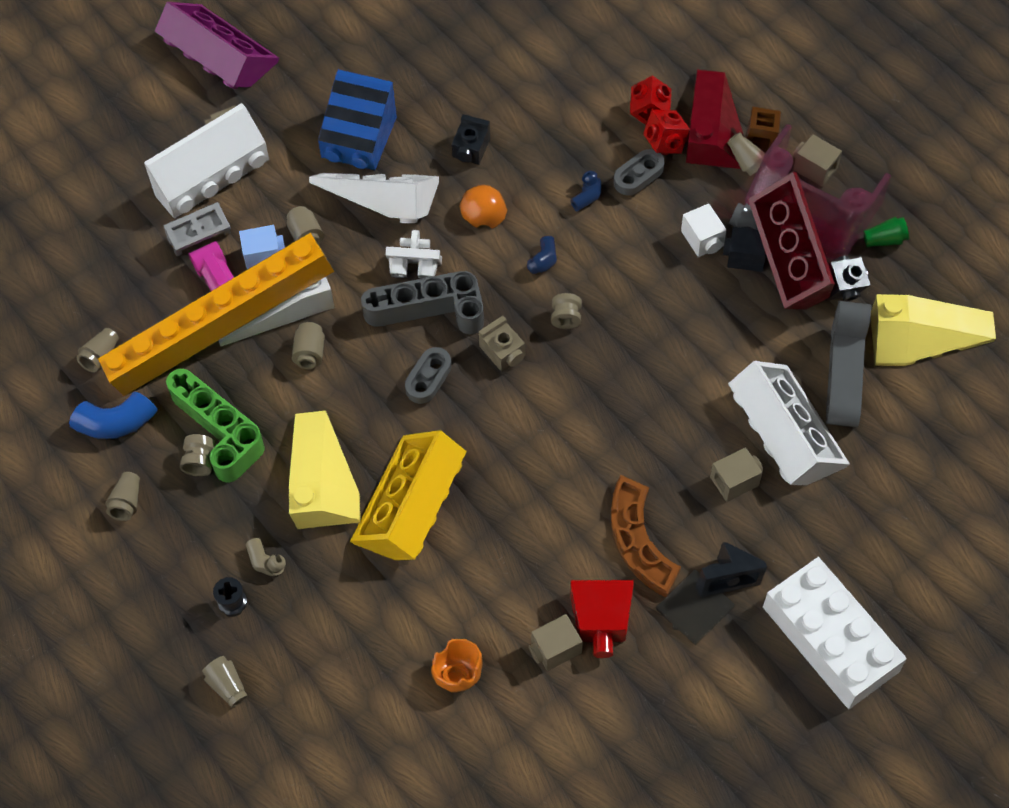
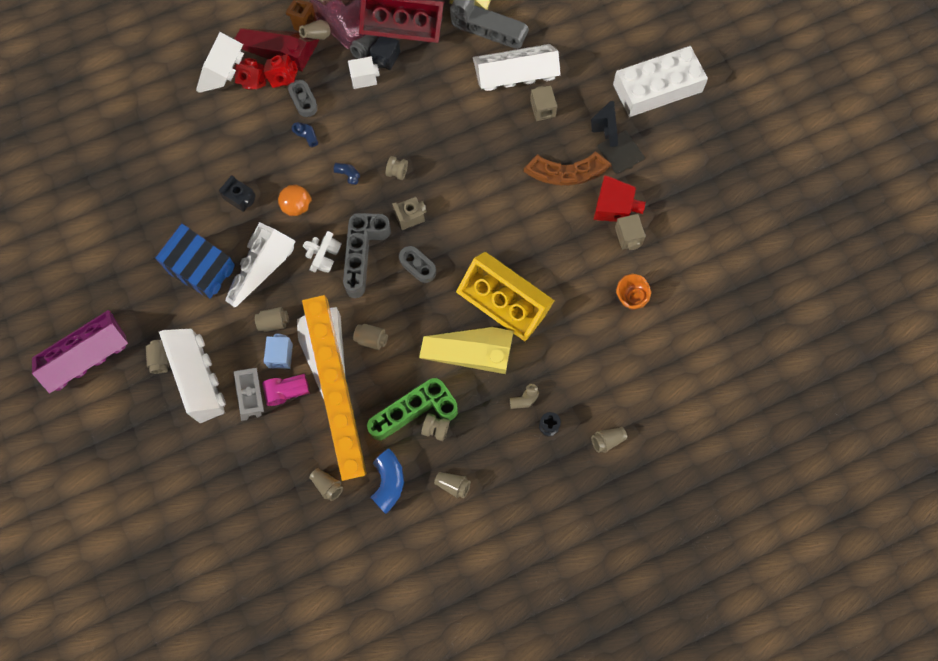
camera: 75 degrees left, 10 degrees up
none -> white slope [196,32,244,92]

